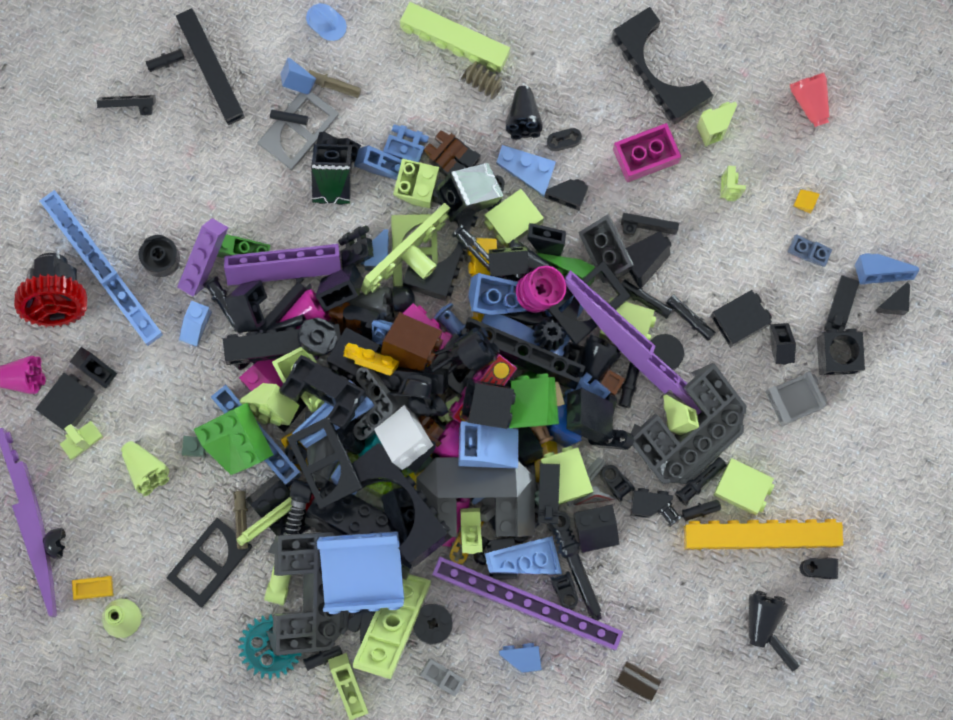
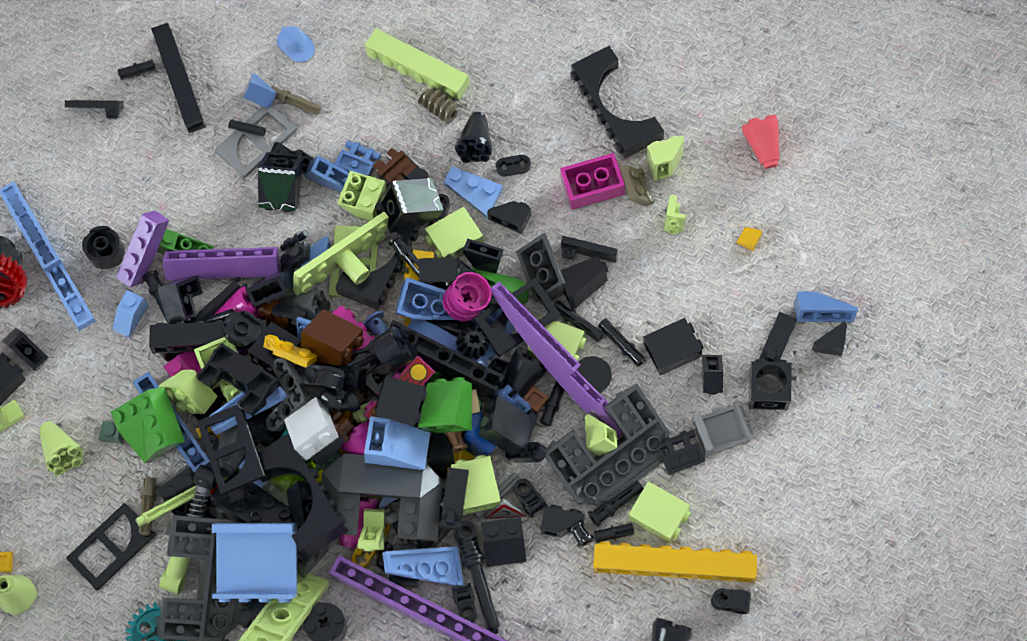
camera: 15 degrees right, 10 degrees down
black hair [392,286,415,314] -> none
sand blue slope [787,234,832,267] -> none
none -> dark tan plate [619,164,654,206]
none -> black plate [656,430,705,475]

